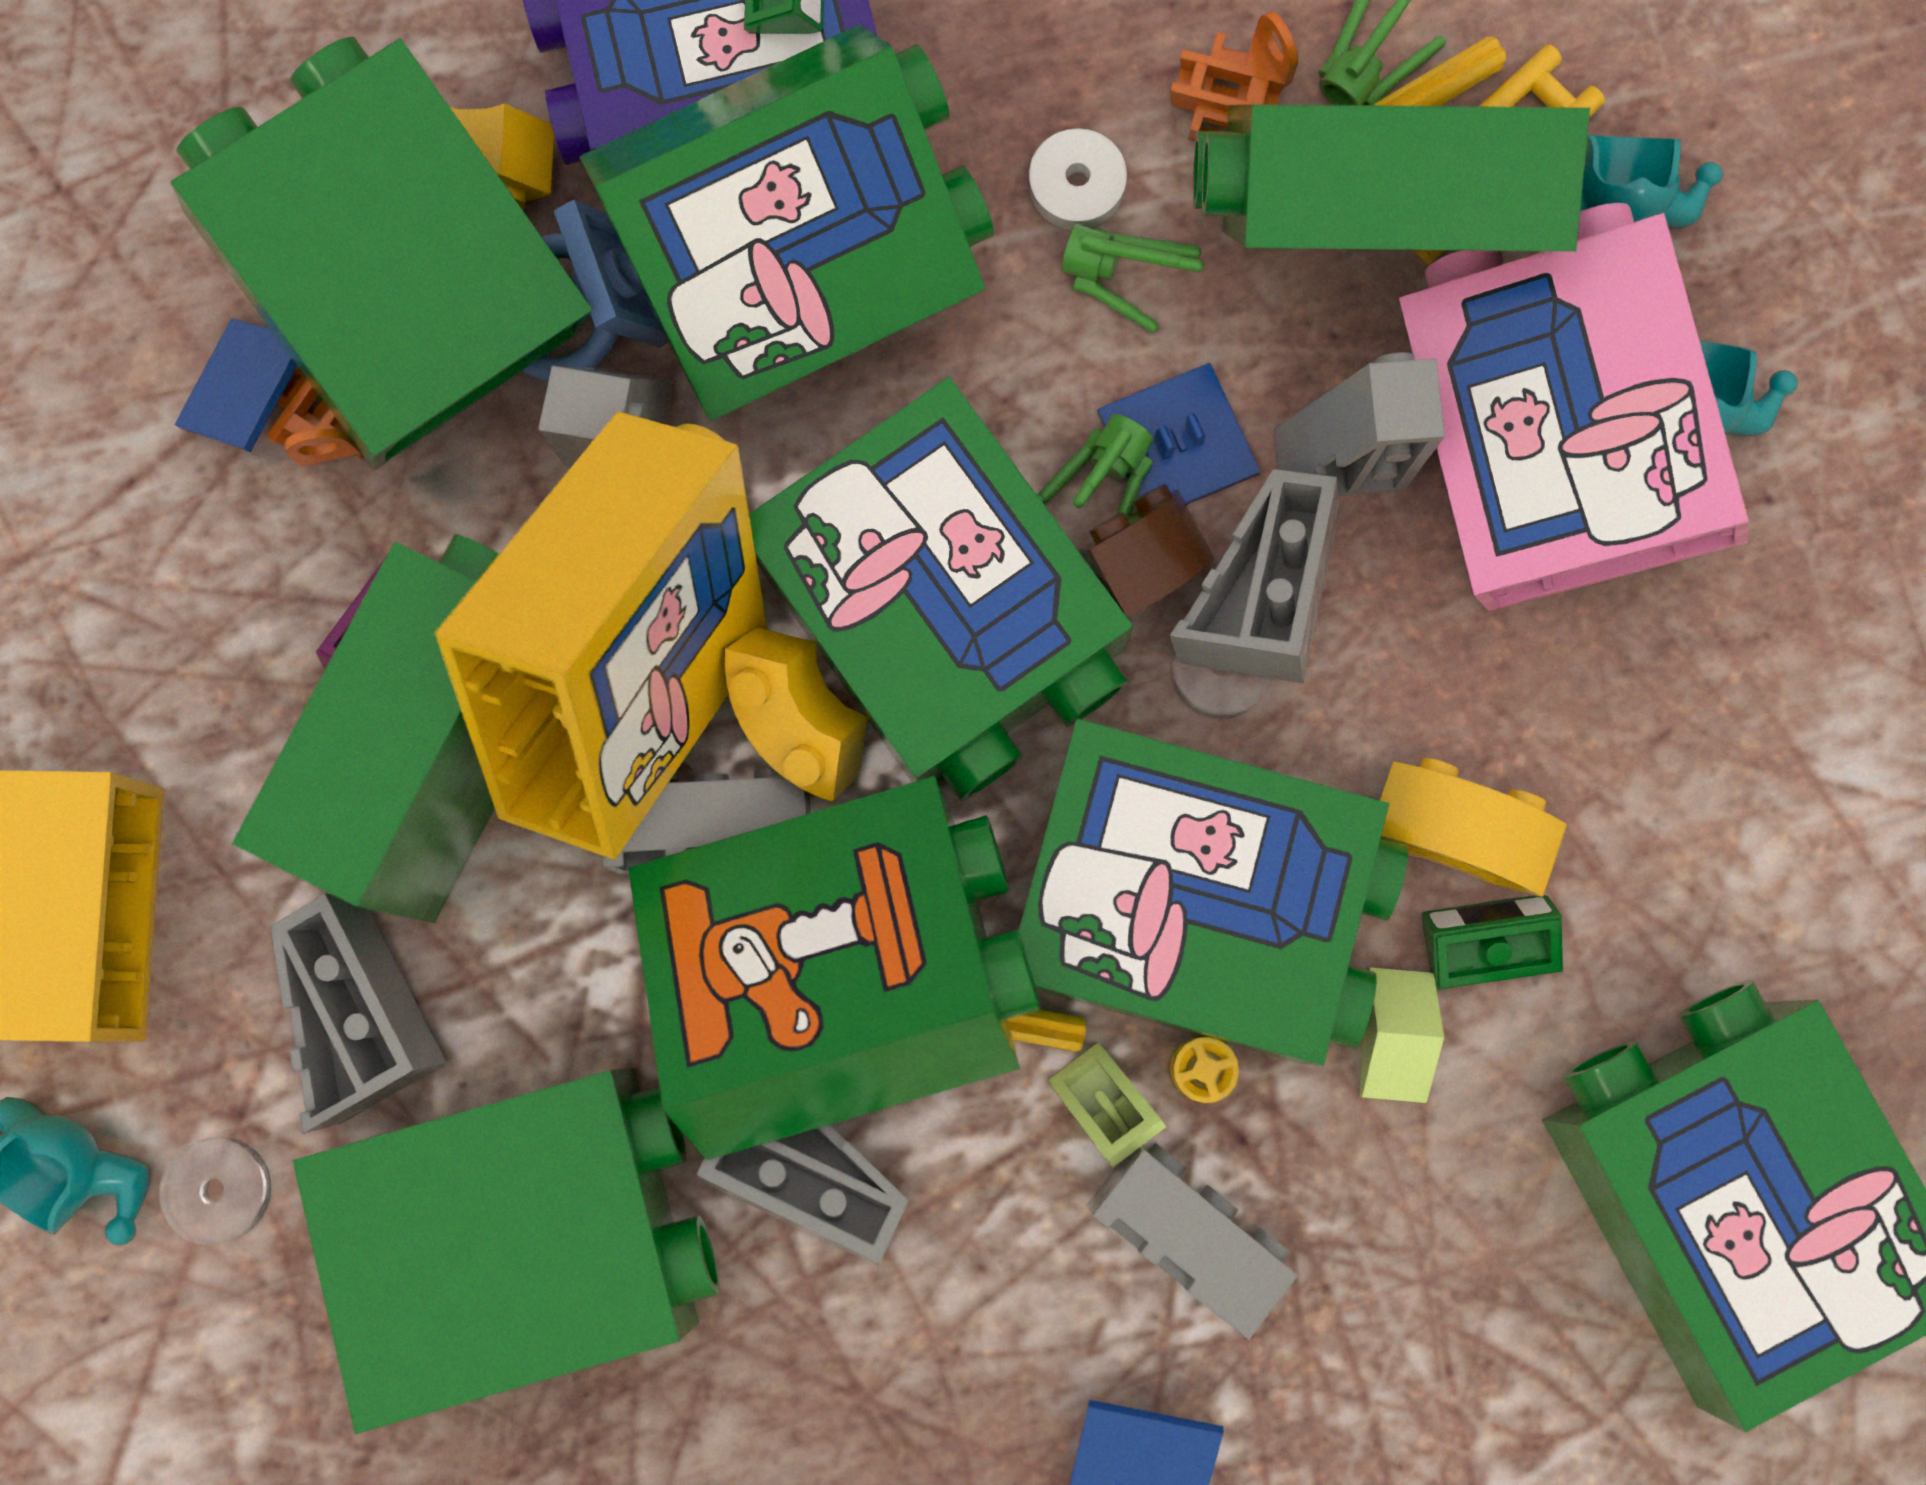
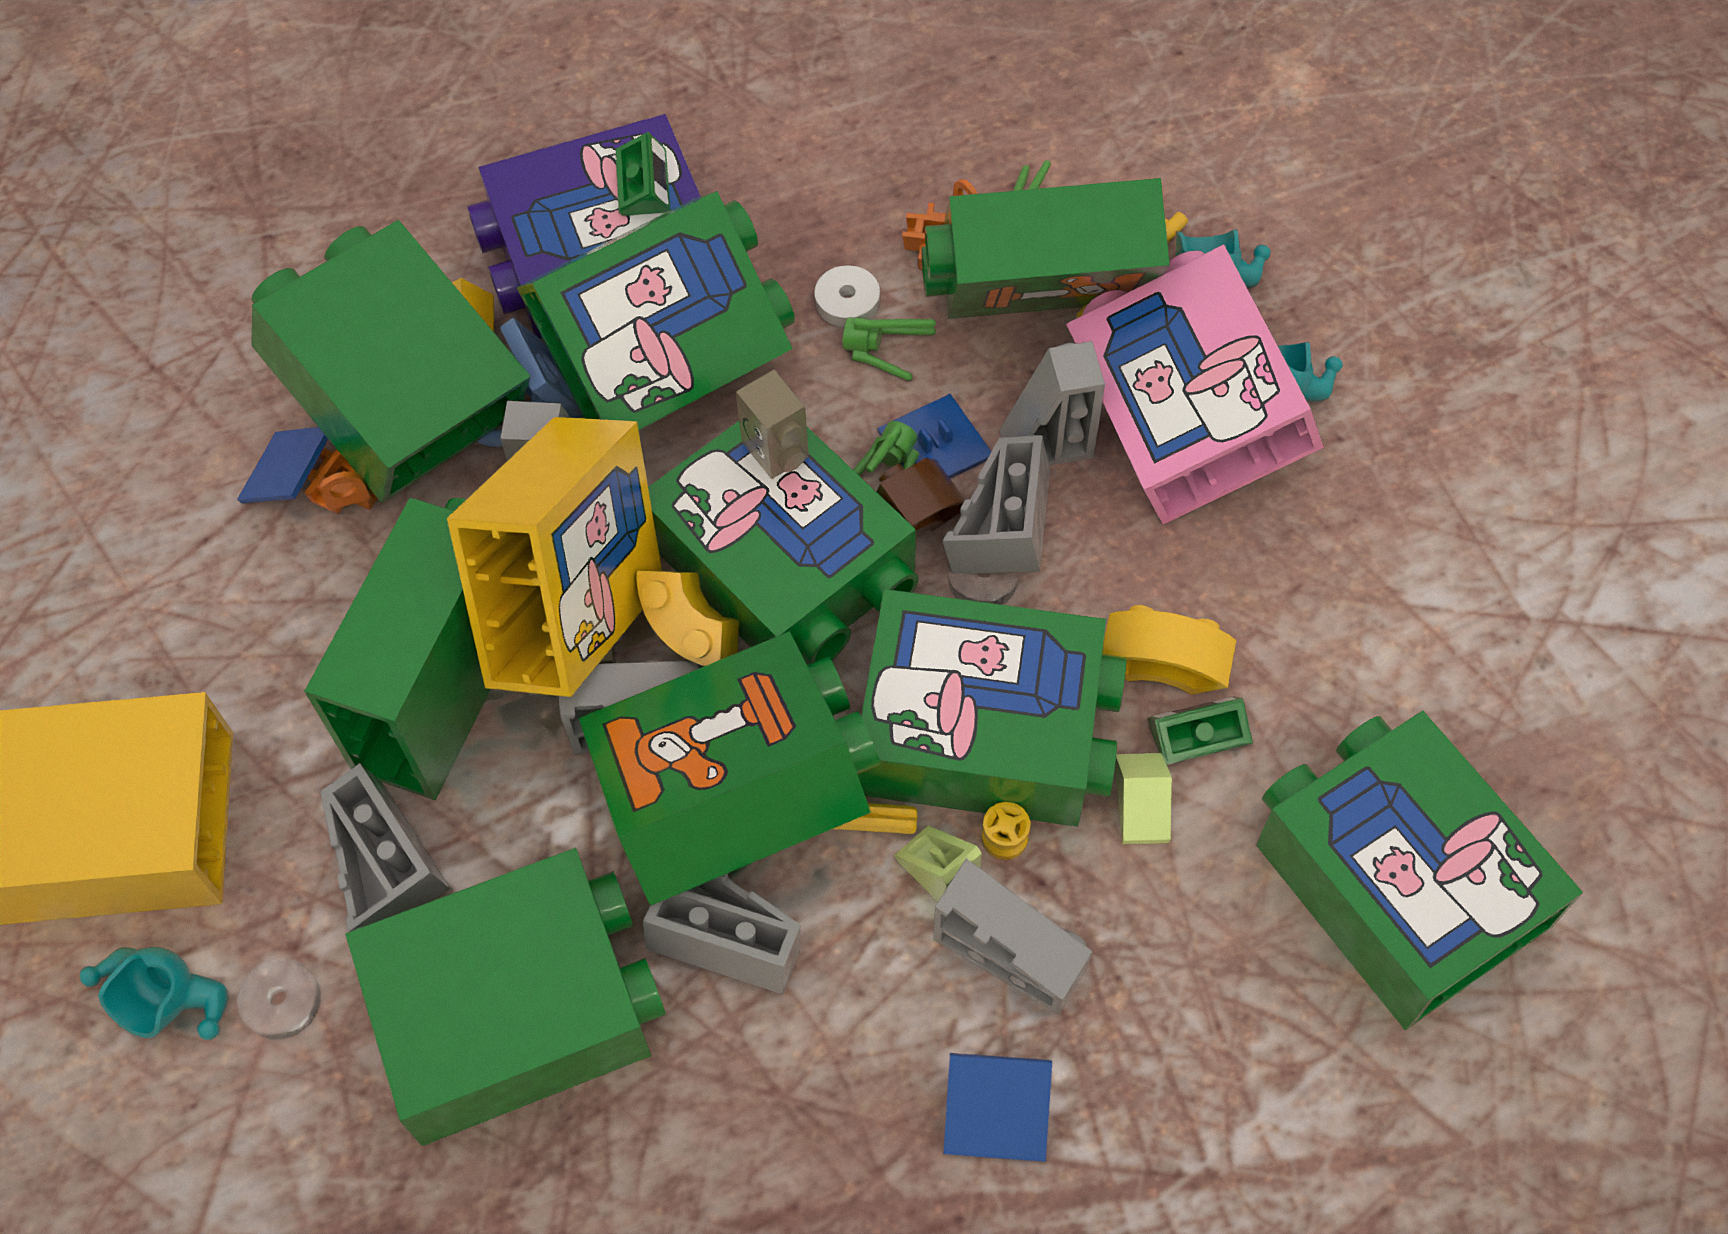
camera: 10 degrees left, 20 degrees down
none -> dark tan brick [736,370,809,479]

